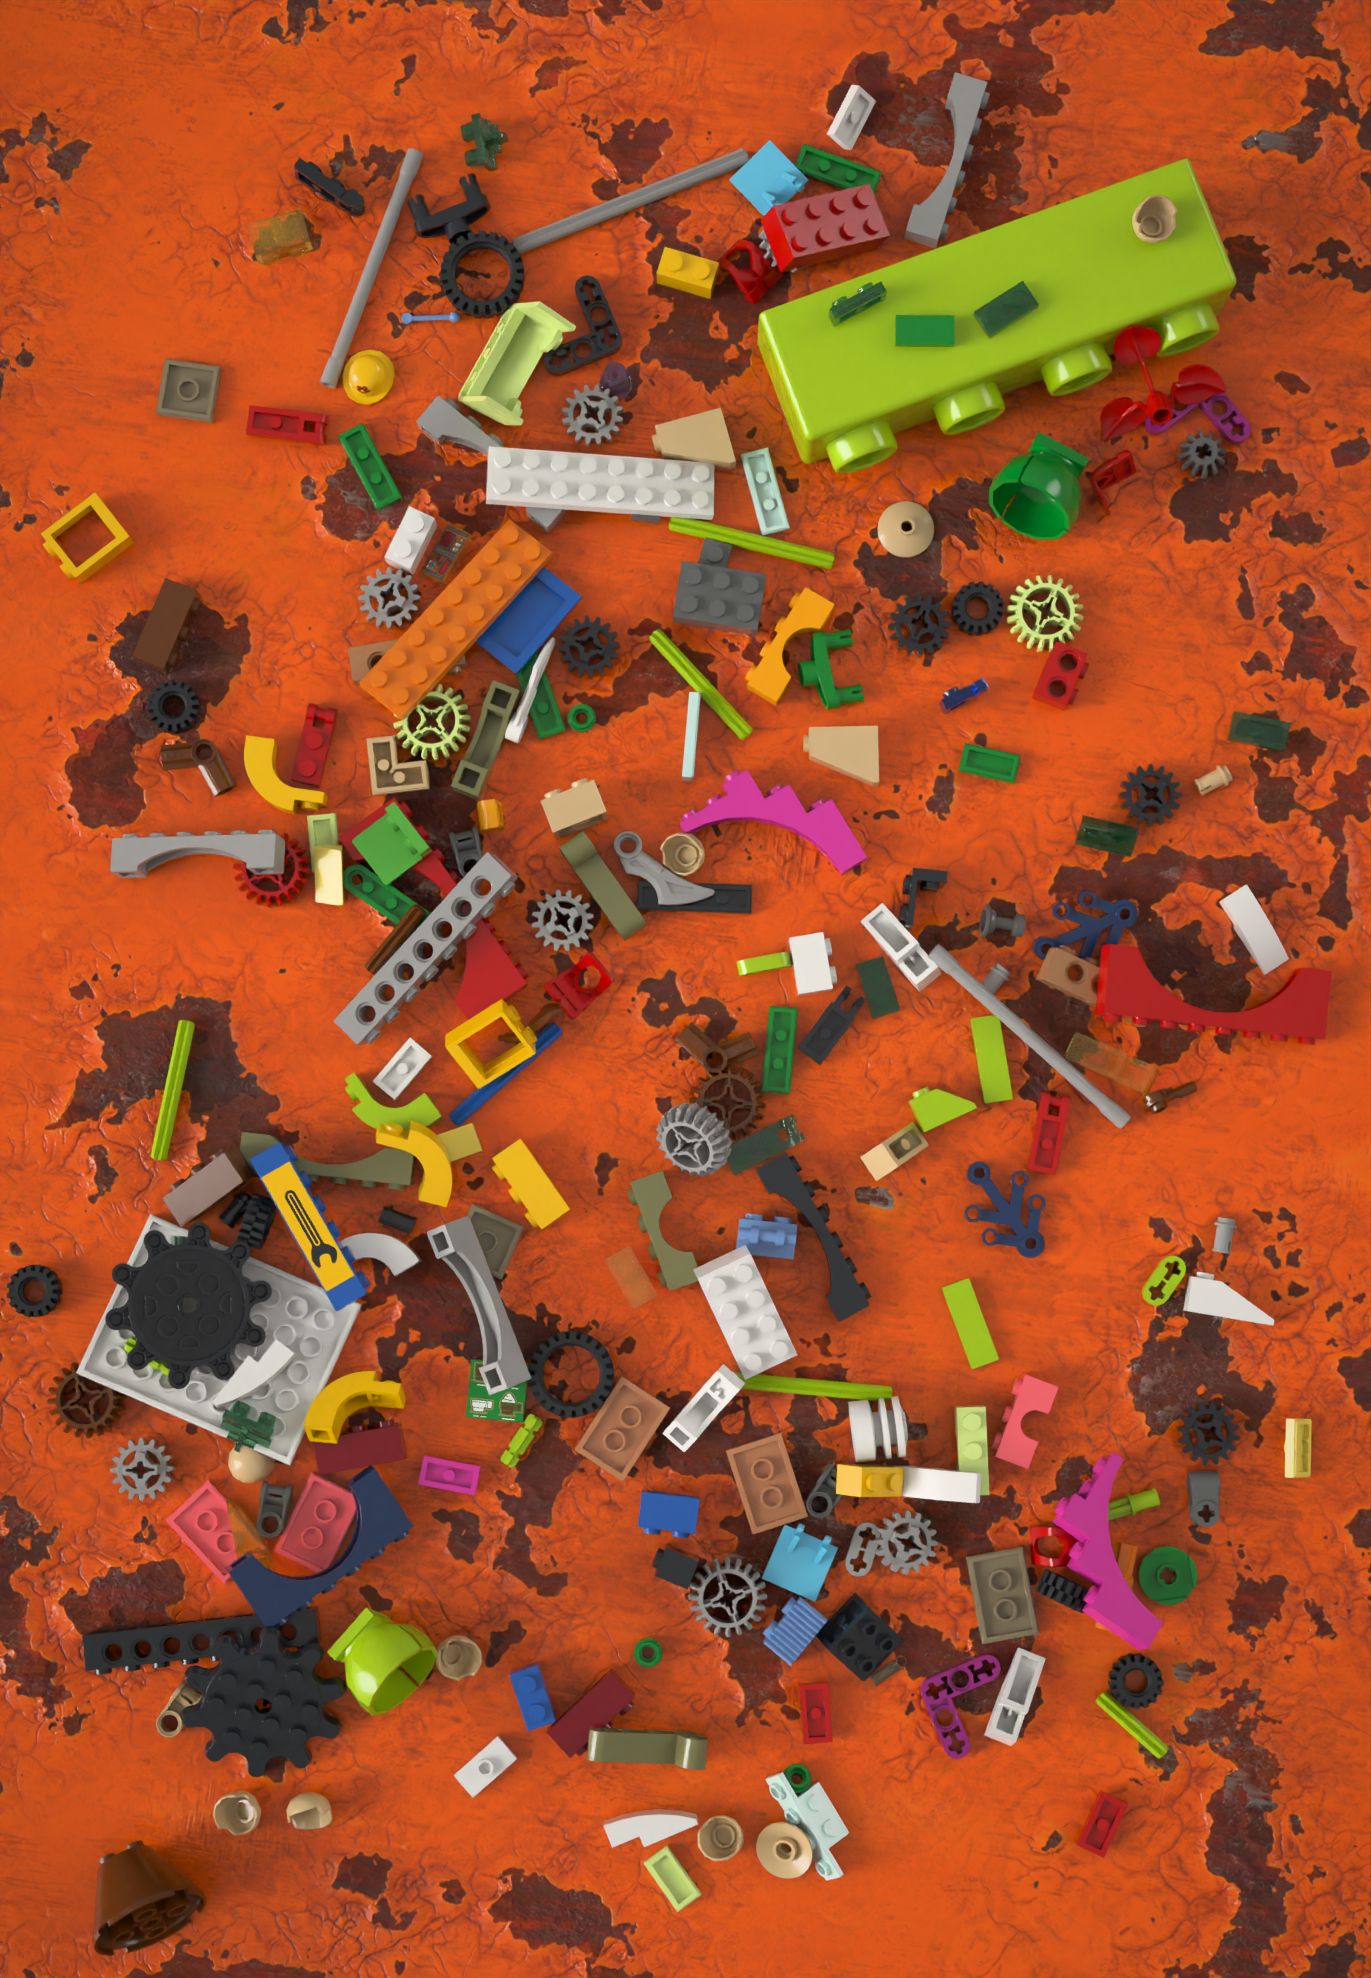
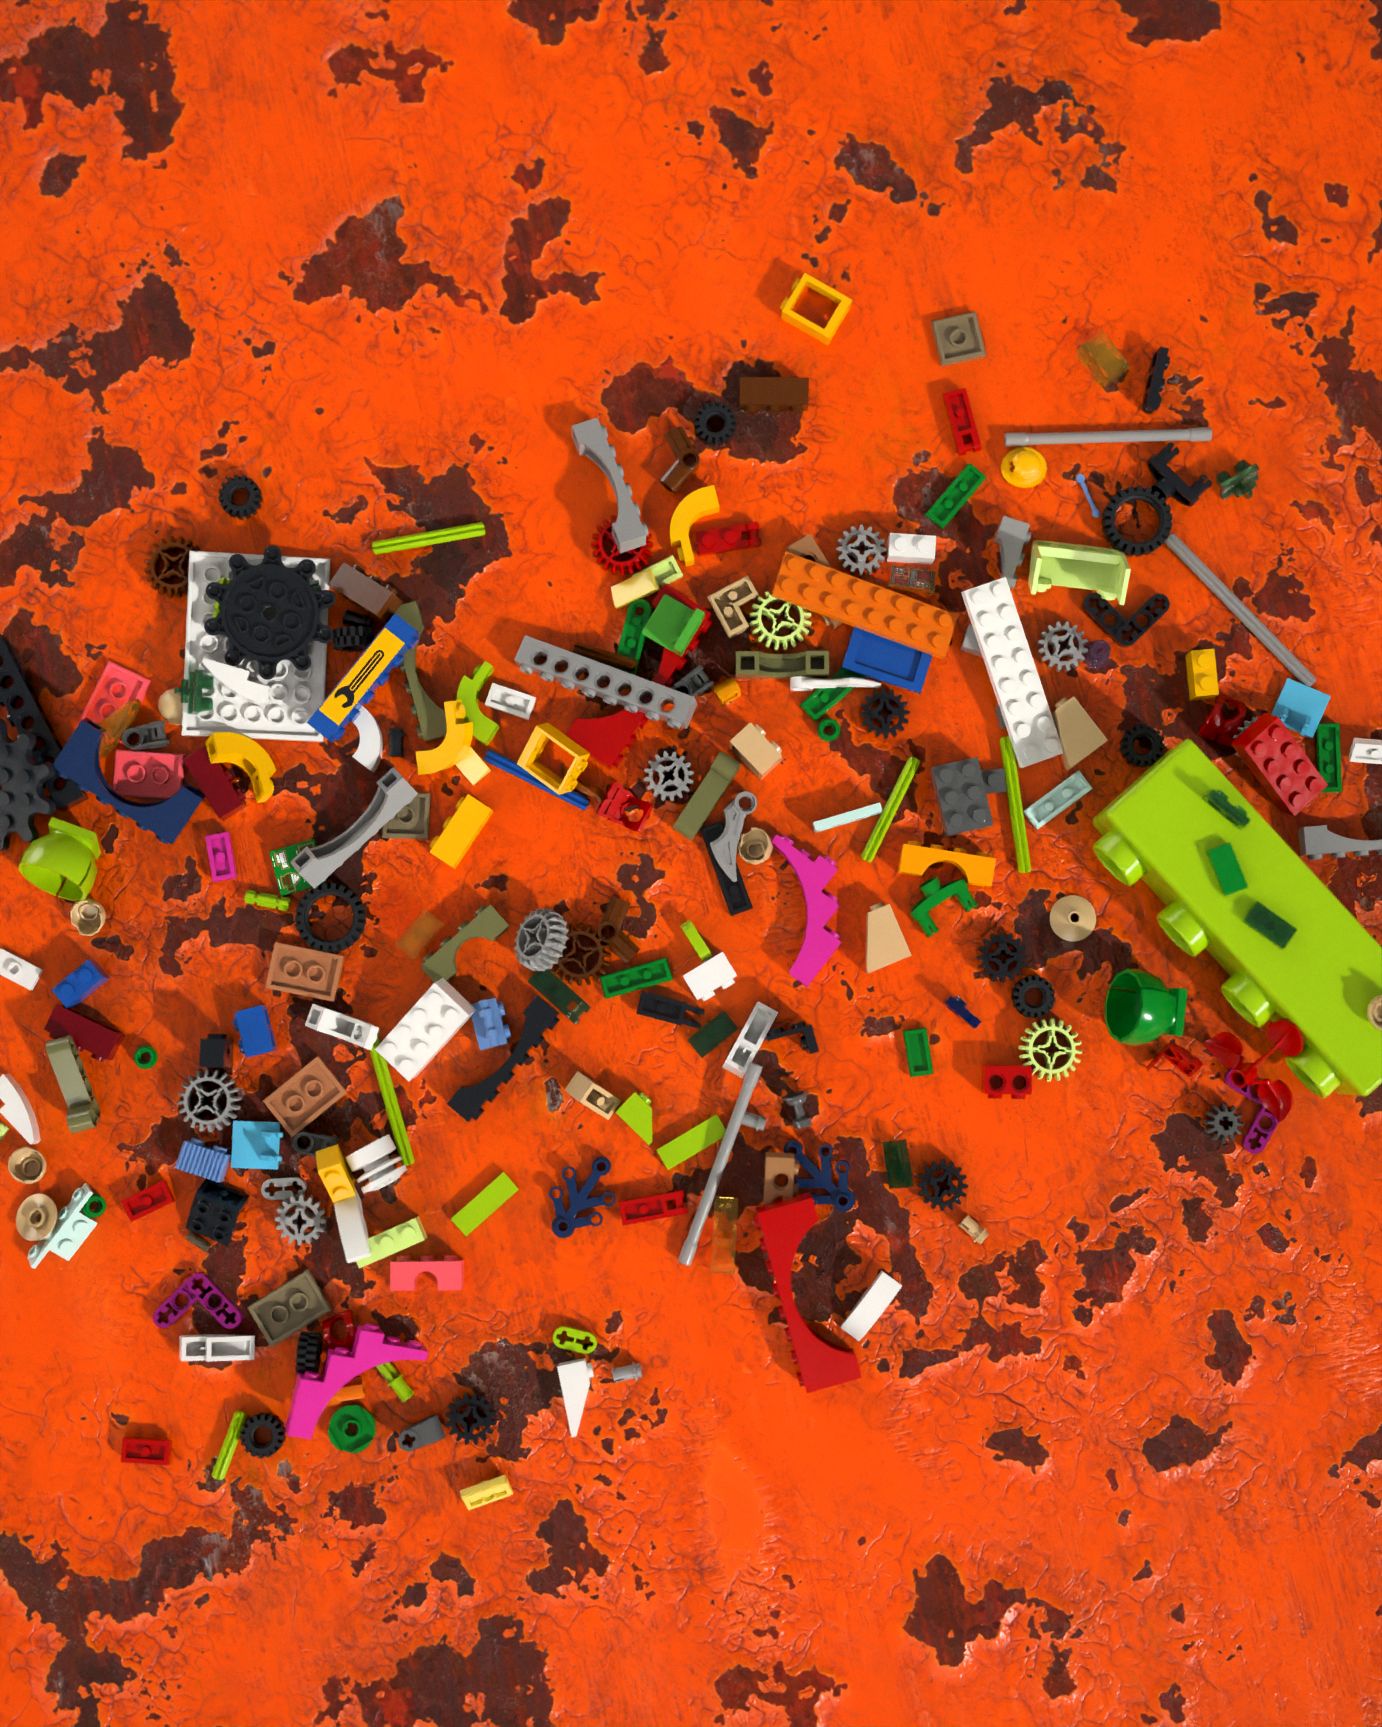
camera: 65 degrees right, 0 degrees up
light grey gear [110,1437,175,1501] -> none
reddish brown plate [1142,1081,1197,1114] -> none
clear green plate [1227,711,1290,752] -> none
none -> black tyre [1120,724,1165,768]

